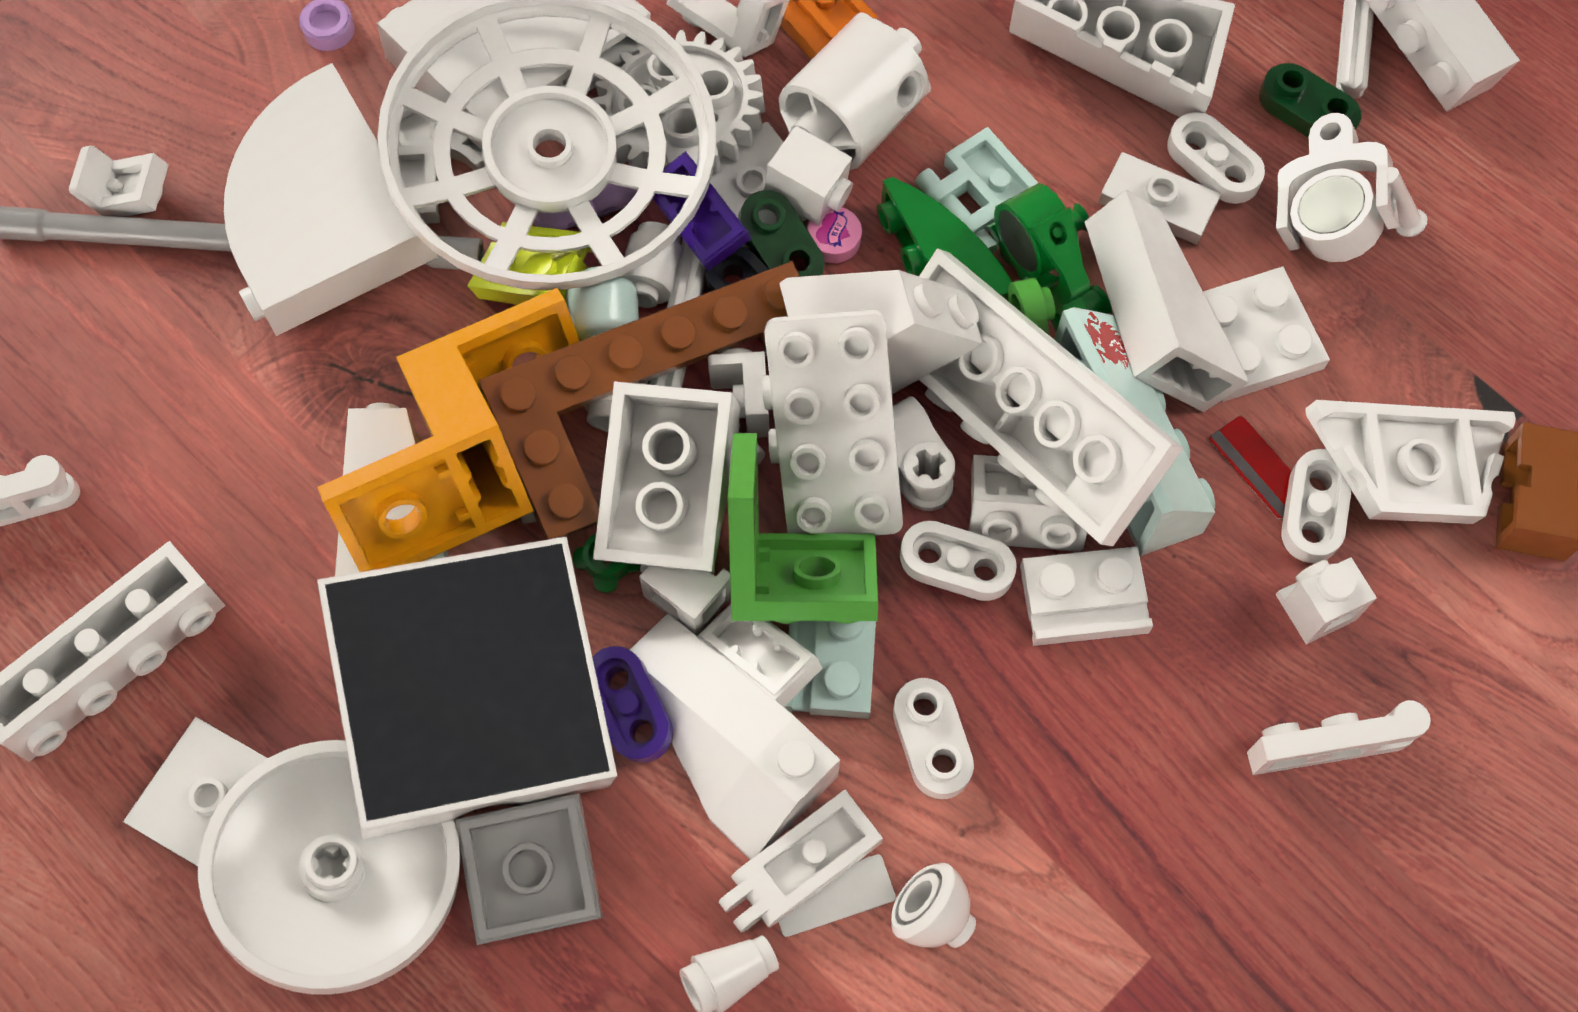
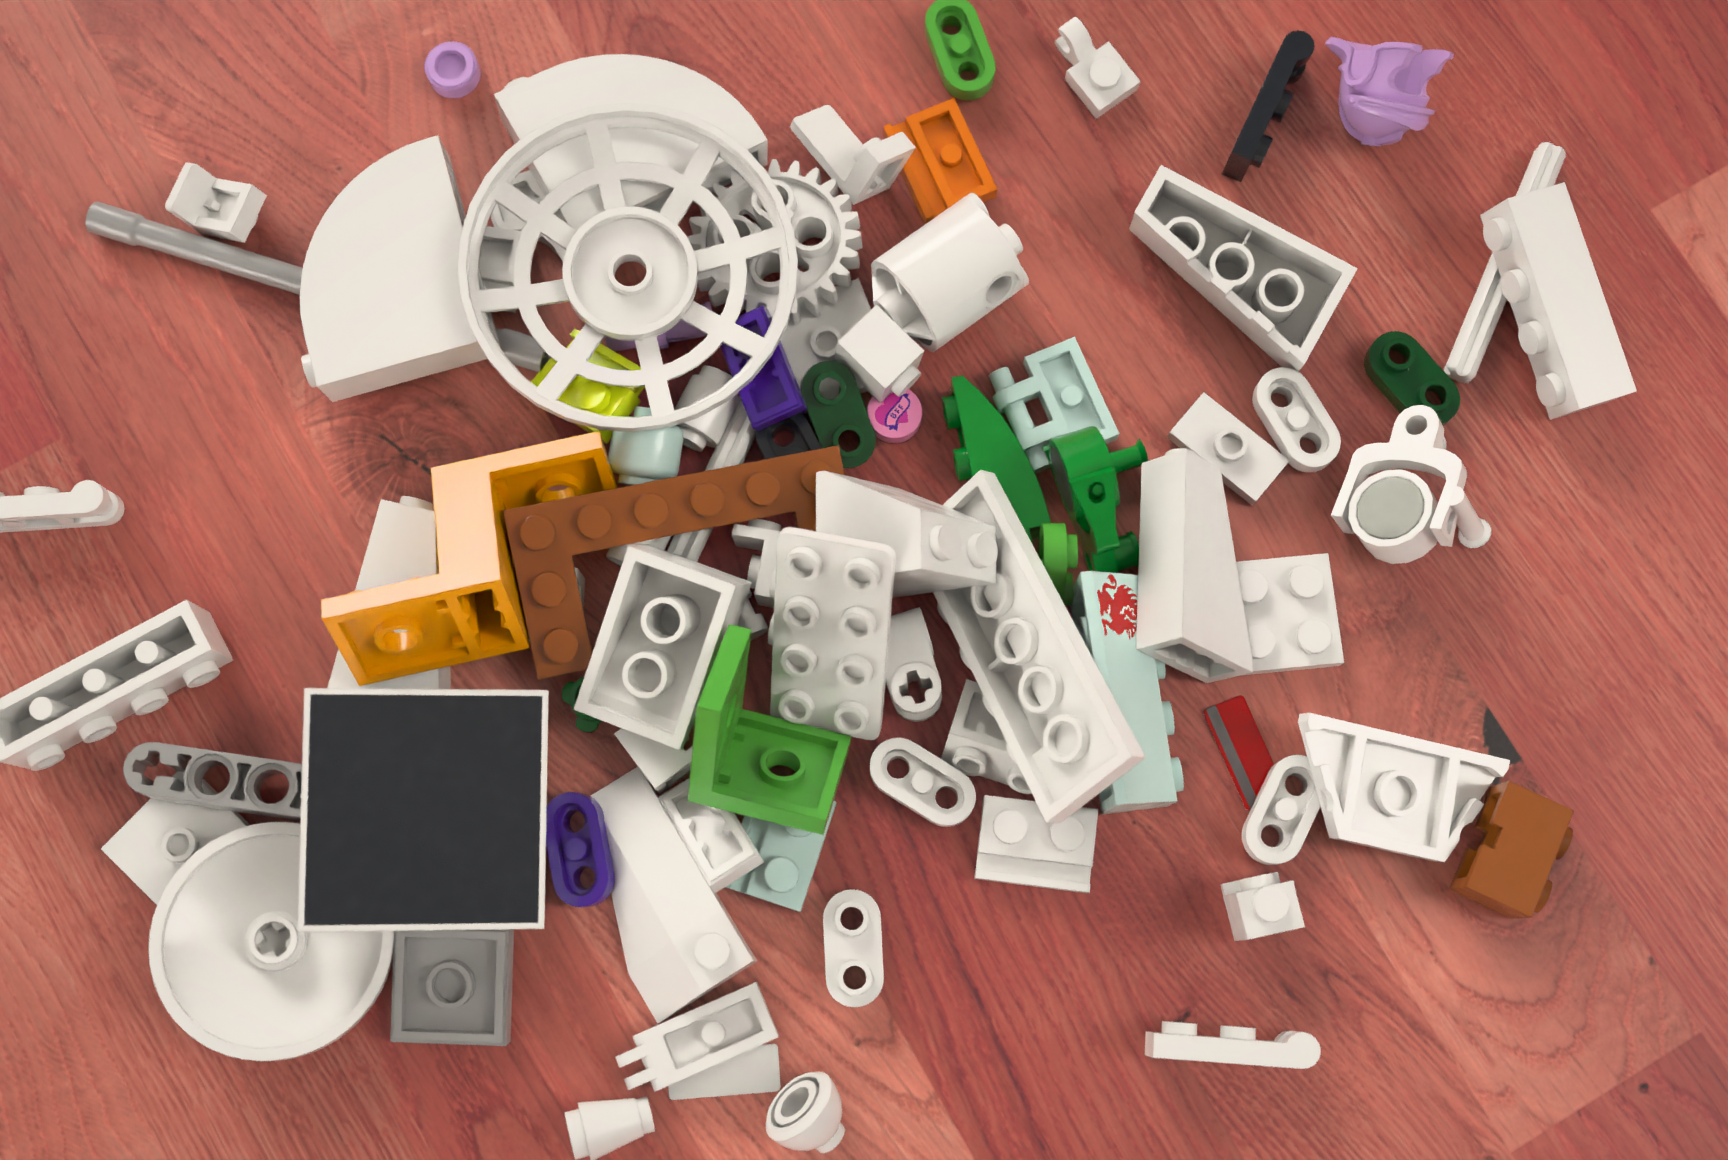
camera: 15 degrees right, 10 degrees up
none -> light grey beam [123,742,302,821]

